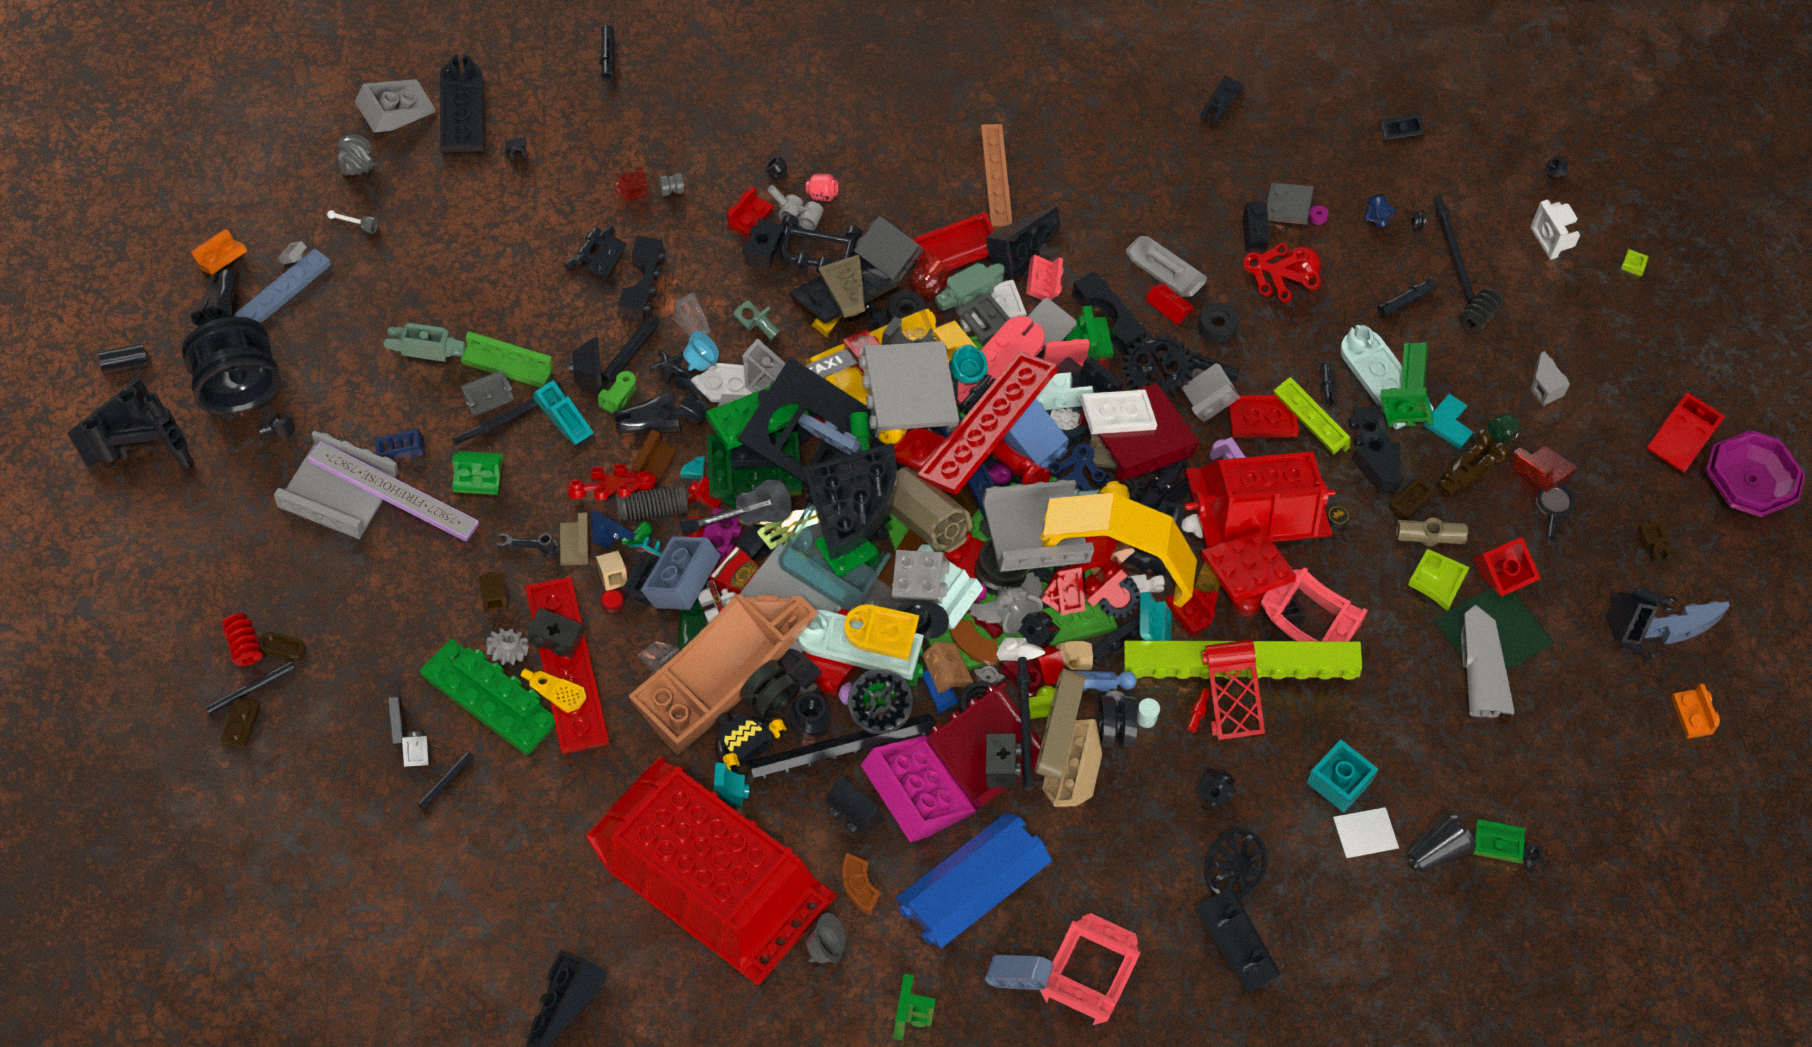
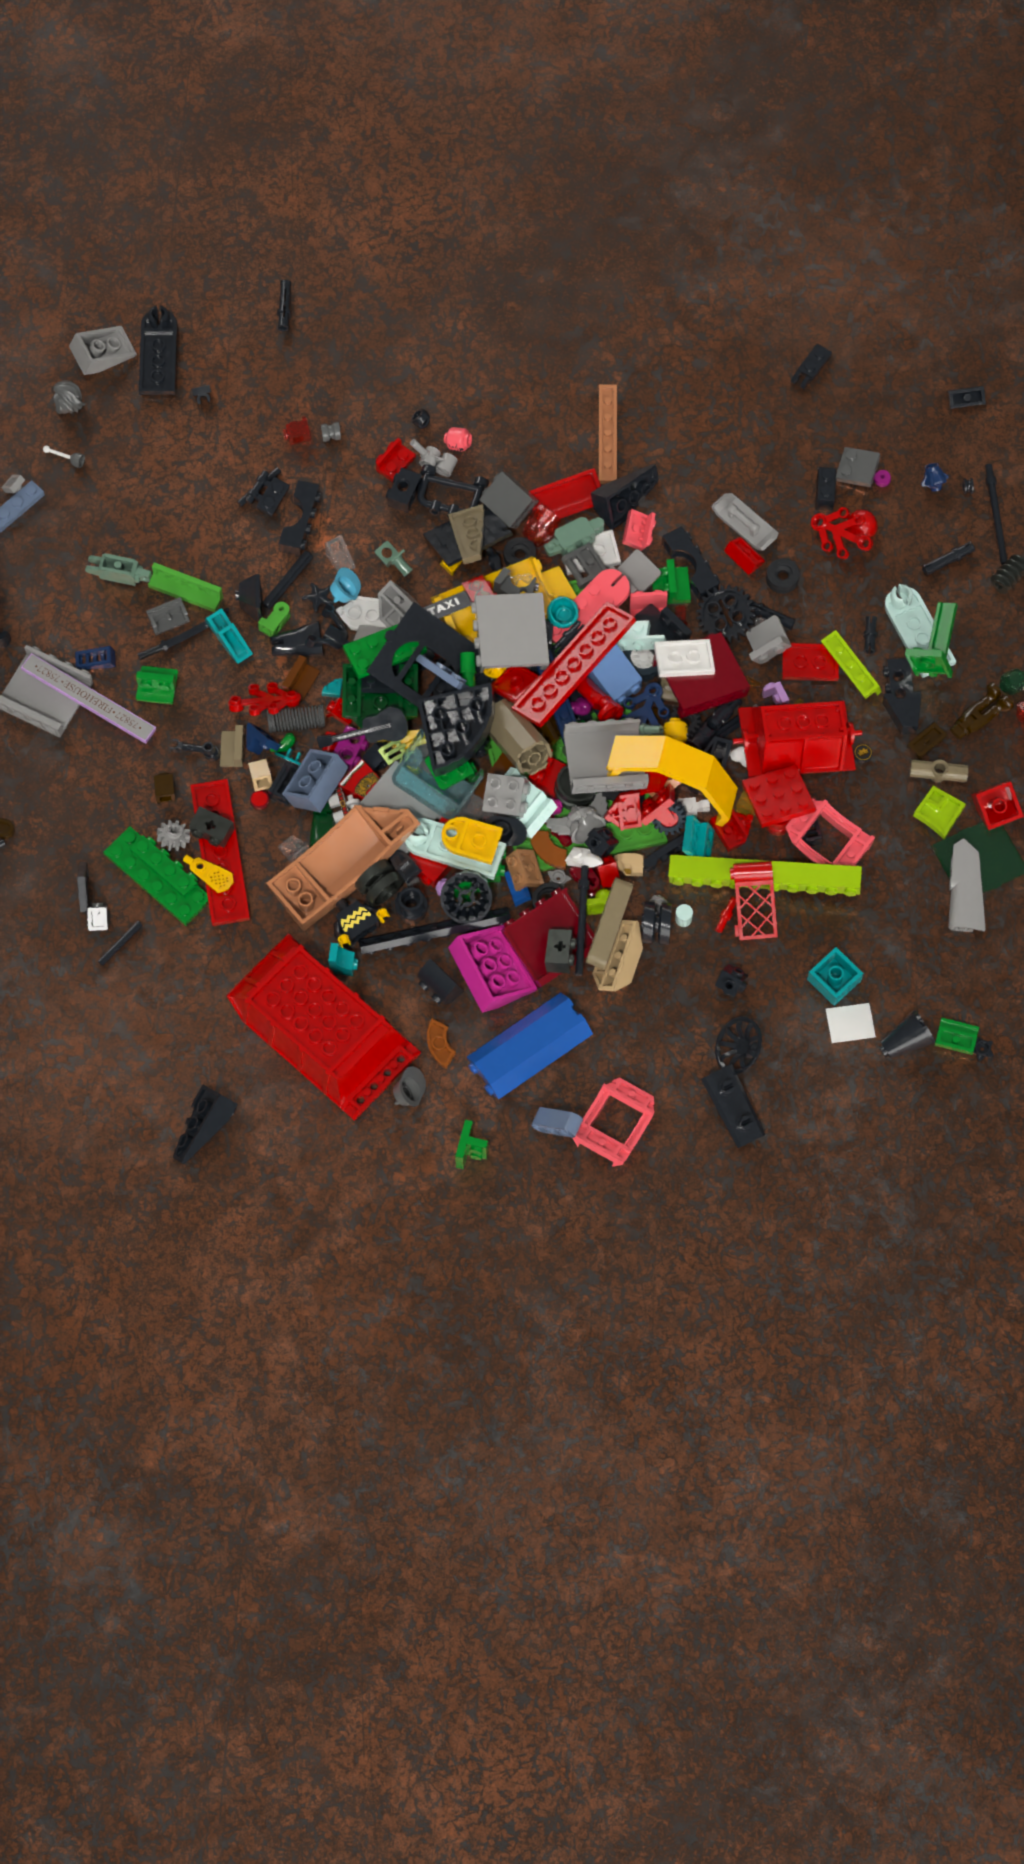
camera: 10 degrees right, 10 degrees up
medium blue plate [1073,671,1137,691] -> none
teal tile [1423,394,1474,450] -> none

